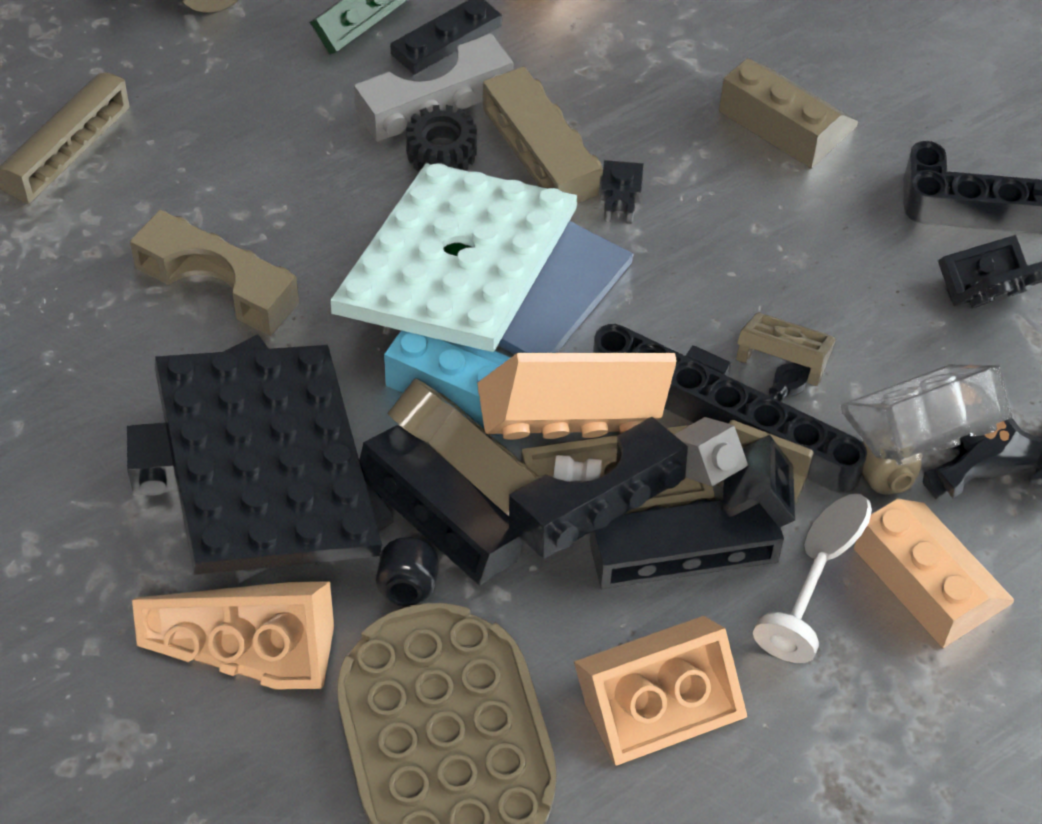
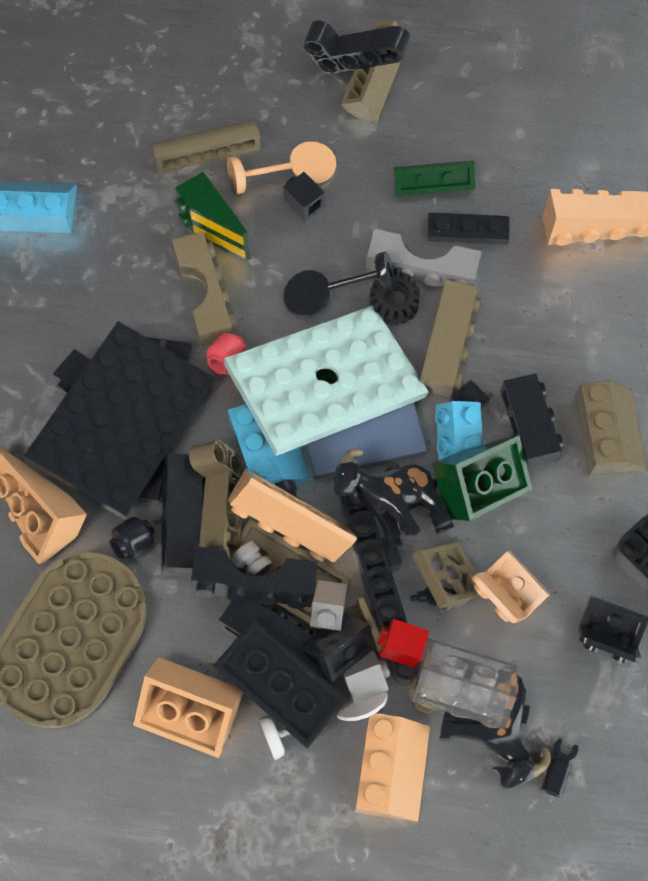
camera: 45 degrees right, 15 degrees up
none -> dark green slope [174,172,251,261]
none -> coral head [206,333,248,375]
none -> black tile [213,619,348,749]
none -> light nougat piece [227,142,337,195]
none -> black brick [283,172,325,222]
none -> black piece [283,251,396,317]
none -> black animal [334,449,454,550]
none -> light grey brick [343,650,390,703]
none -> red brick [377,619,429,667]
none -> dark green slope [433,435,533,521]
none -> medium azure bracket [435,401,483,460]
none -> light nougat bracket [472,551,551,624]
none -> black brick [500,373,564,468]

